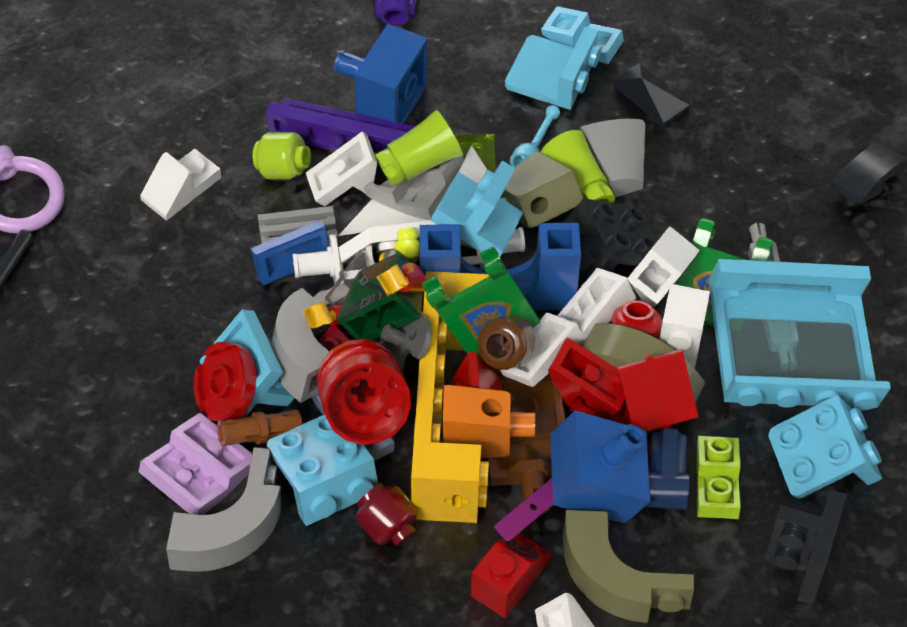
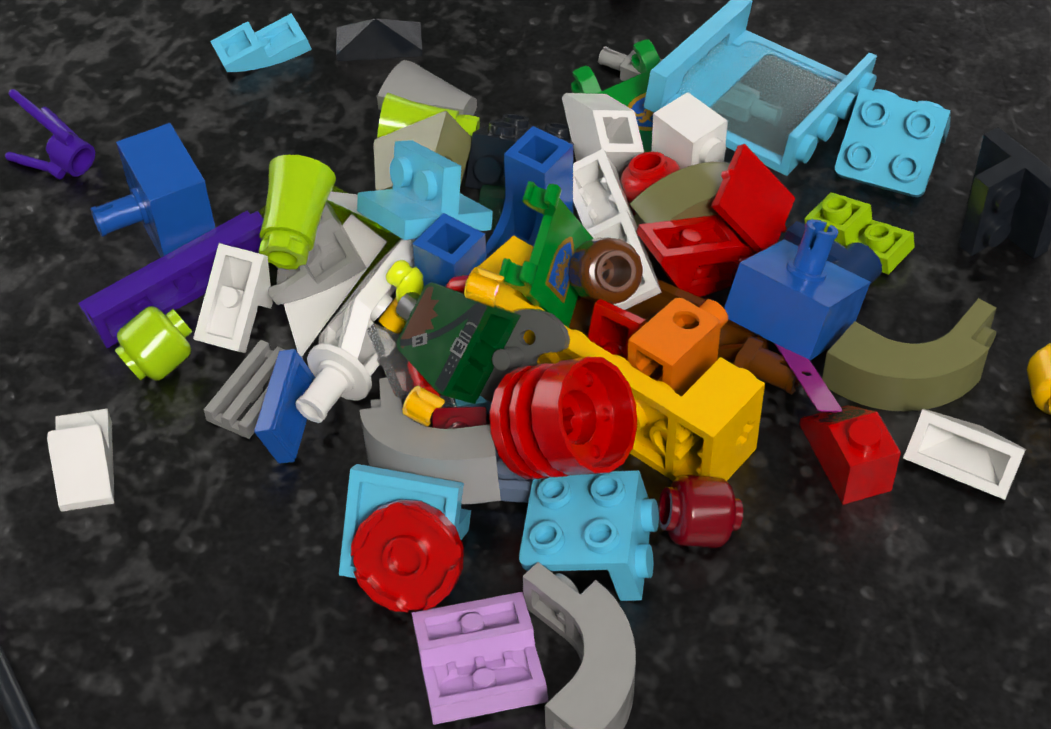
camera: 50 degrees left, 5 degrees down
dark orange pin [217,409,302,447] -> none
medium azure bracket [505,26,602,110] -> none
medium azure hinge [510,105,560,167] -> none

